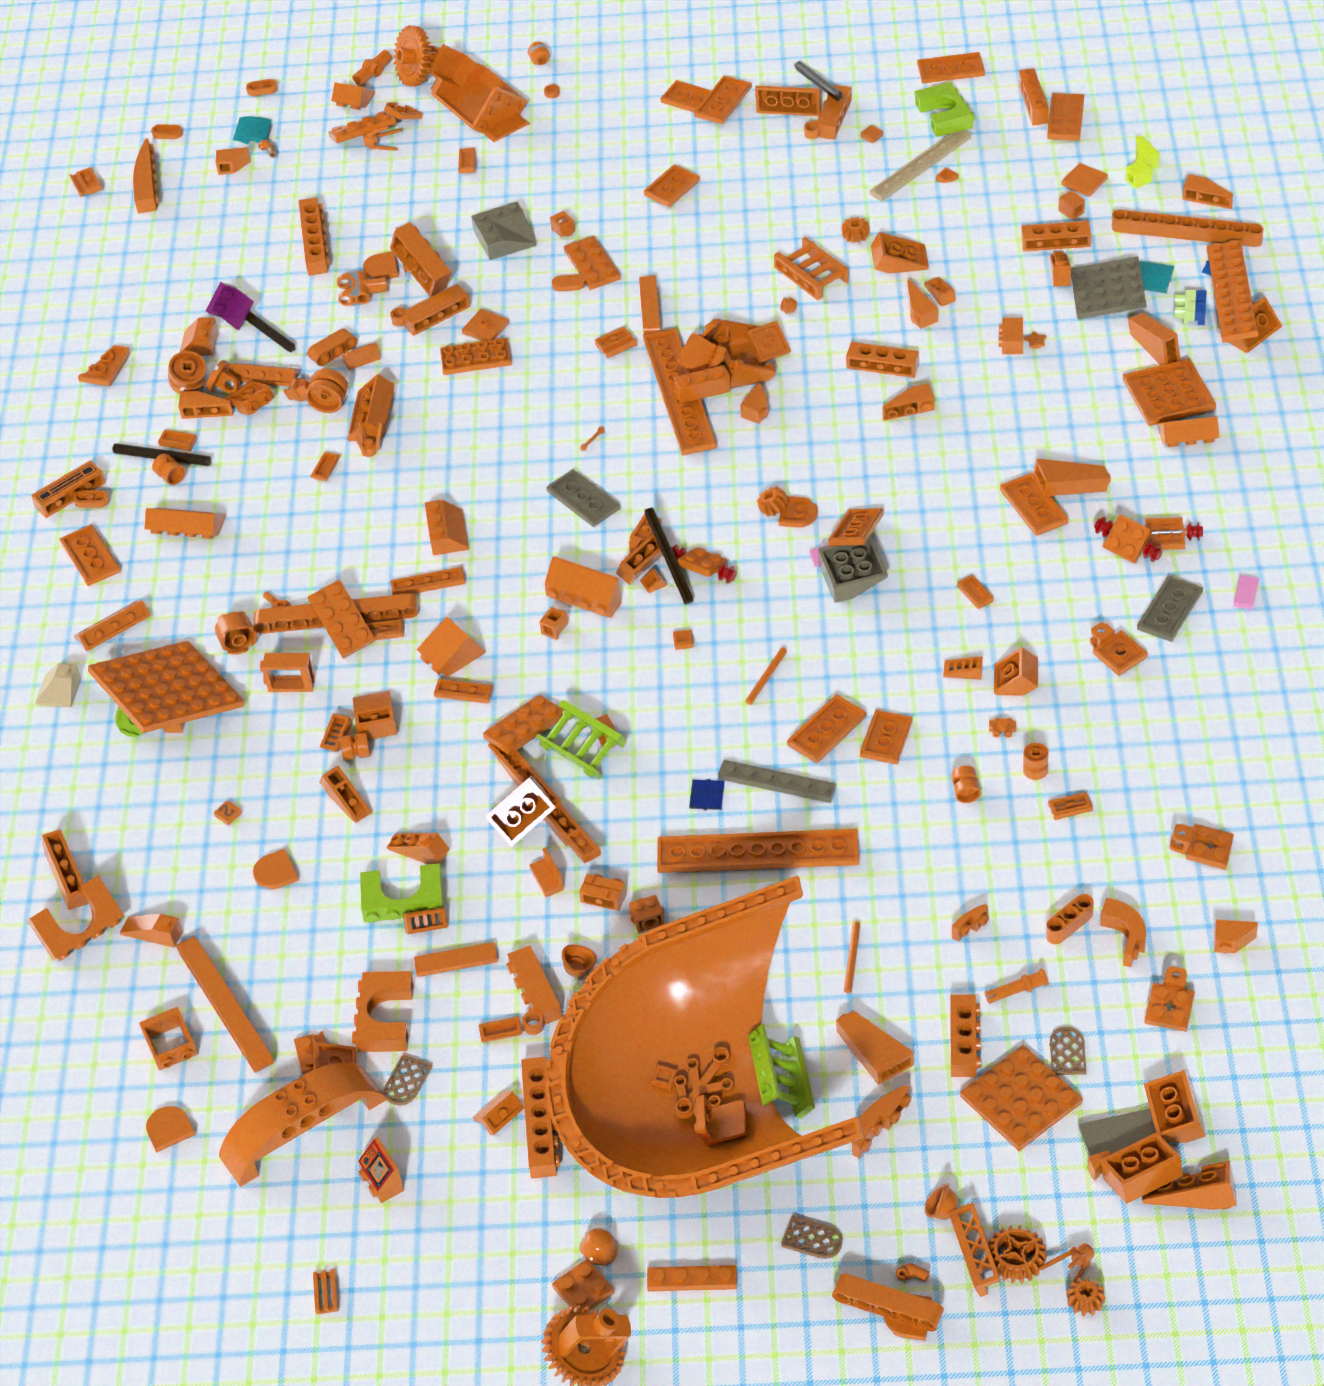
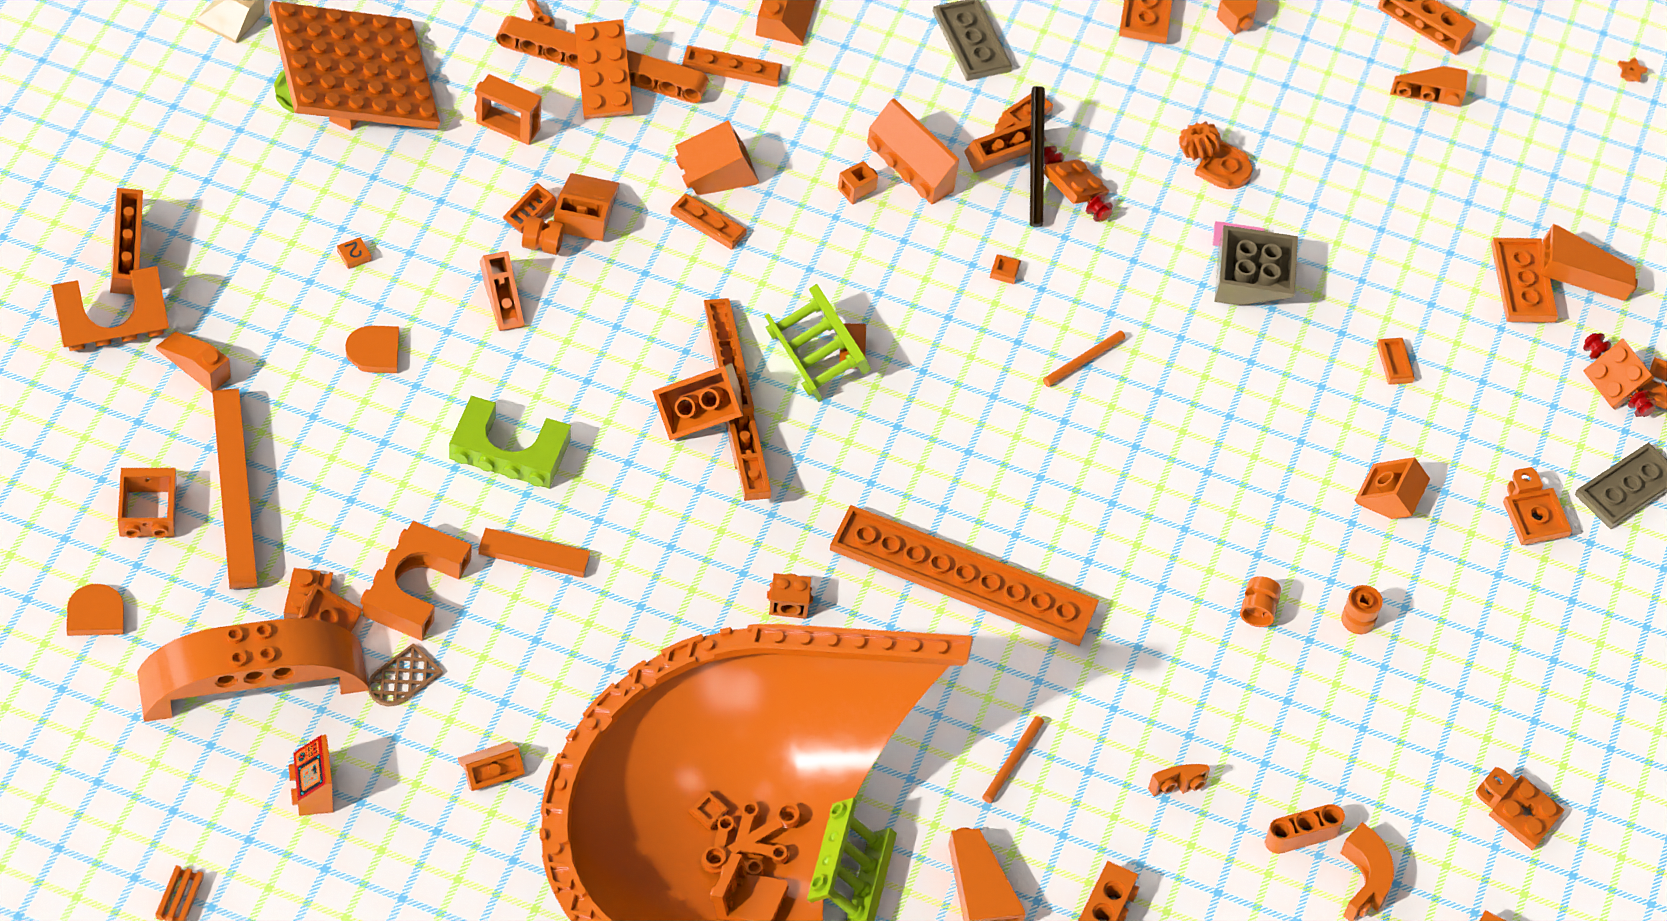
camera: 10 degrees right, 5 degrees up
orange brick [214,611,257,655] -> none
orange tile [366,619,404,640] -> none
orange slope [386,833,450,864] -> none
orange slope [403,907,448,934] -> none
orange tile [478,1016,523,1043] -> none
orange plate [483,694,563,755] -> none
orange hinge [506,945,562,1035] -> none
orange brick [521,1056,560,1179] -> none
orange panel [529,847,564,898] -> none
orange helmet [561,944,597,978] -> none
orange brick [579,874,627,911] -> none
orange slope [640,568,668,593] -> none
clear blue piece [689,779,725,811] -> none
dark tan plate [718,760,837,803] -> none
orange plate [787,694,867,764] -> none
orange tile [828,508,884,546] -> none
orange tile [860,710,913,765] -> none
orange slope [943,657,983,680] -> none
orange pin [984,968,1049,1004] -> none
orange piece [989,718,1016,738] -> none
orange brick [998,317,1023,354] -> none
orange tile [1048,792,1093,820] -> none

